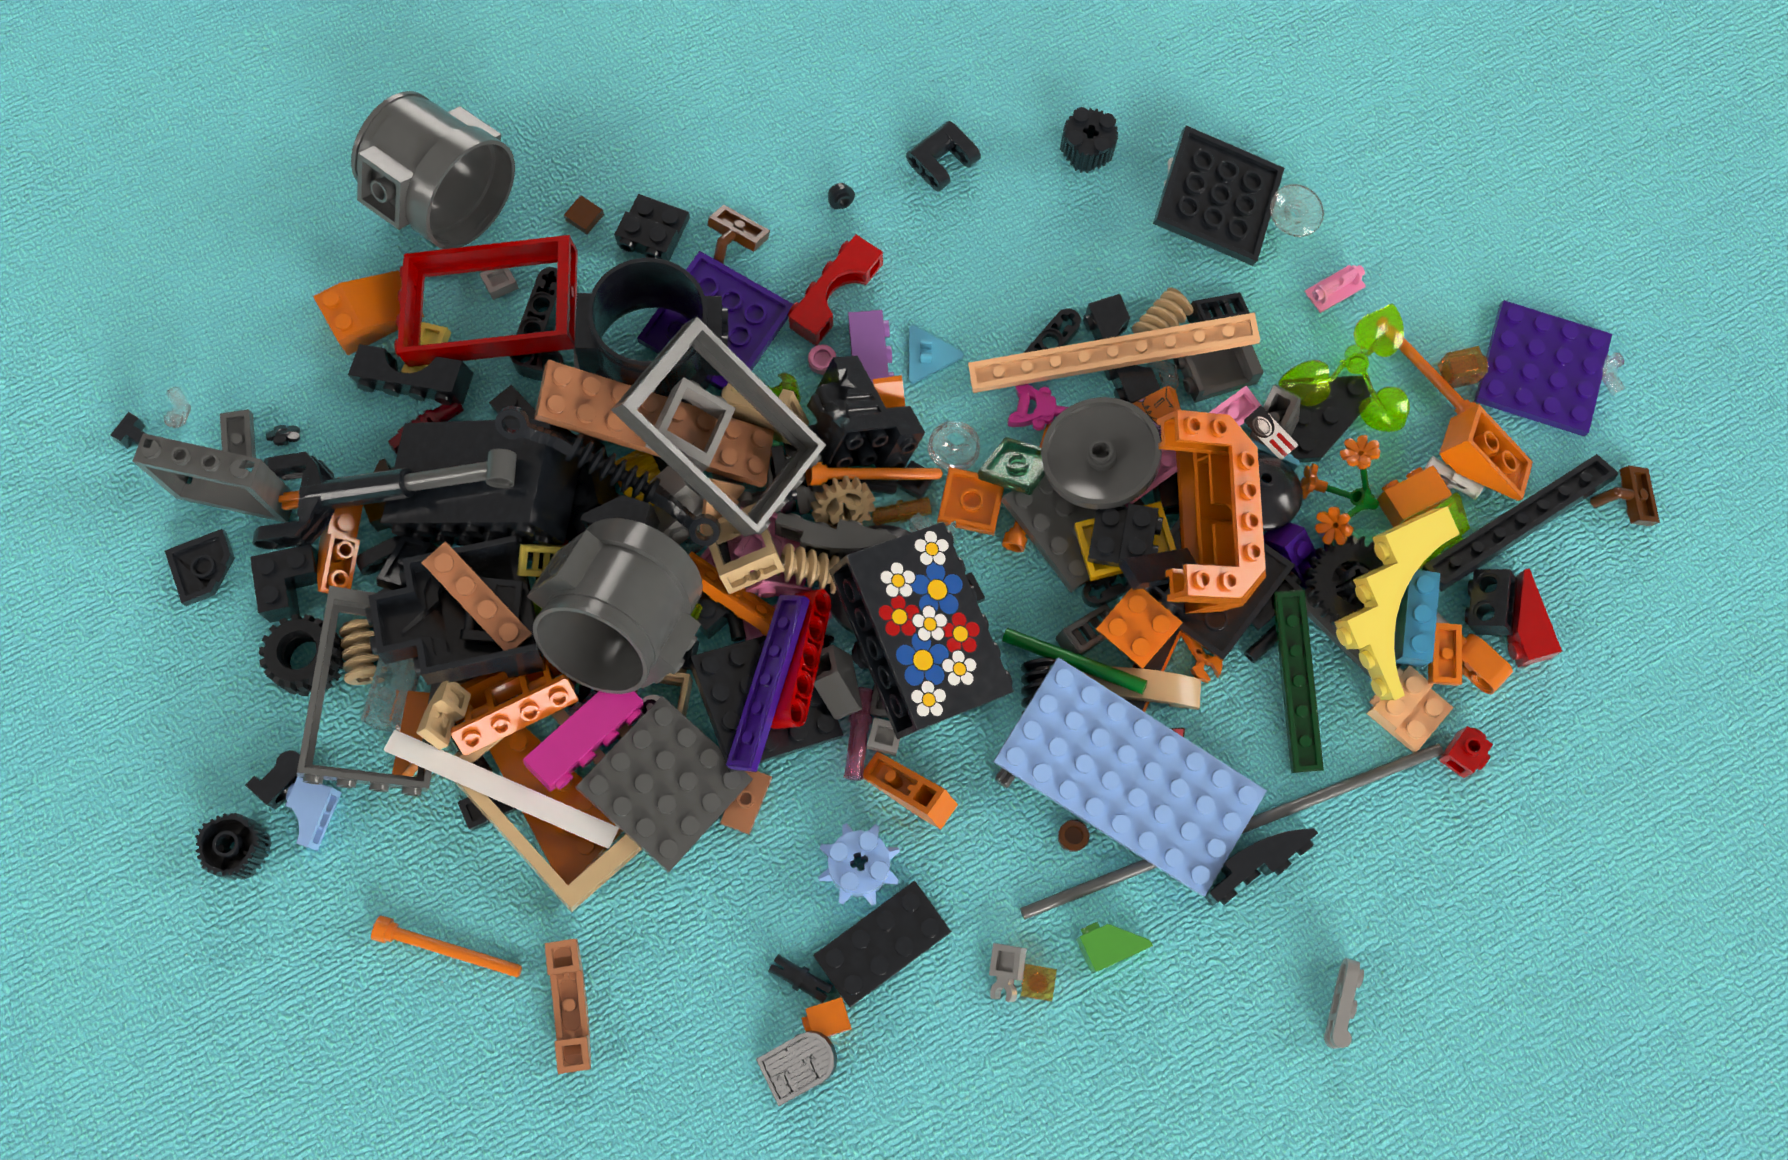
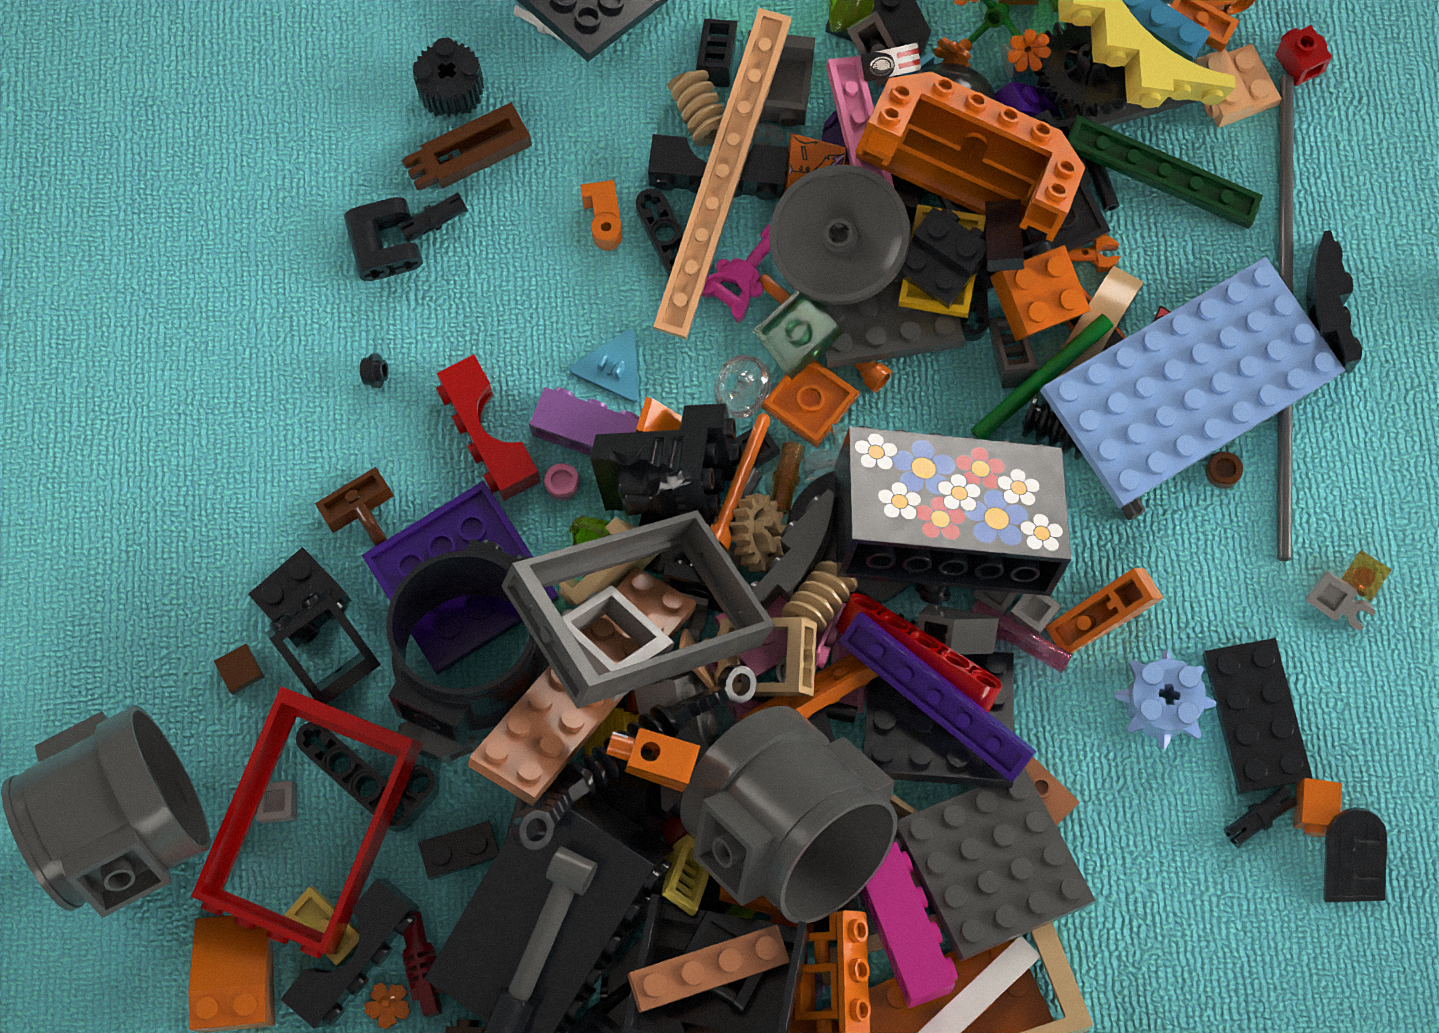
camera: 60 degrees left, 0 degrees up
bright green slope [1076,922,1153,974] -> none
none -> black window [266,590,381,704]
none -> orange plant [364,982,411,1029]
none -> black pin [398,192,468,243]
none -> reddish brown hinge [402,102,532,190]
none -> orange leg [580,180,622,251]
none -> orange torso [606,728,700,792]

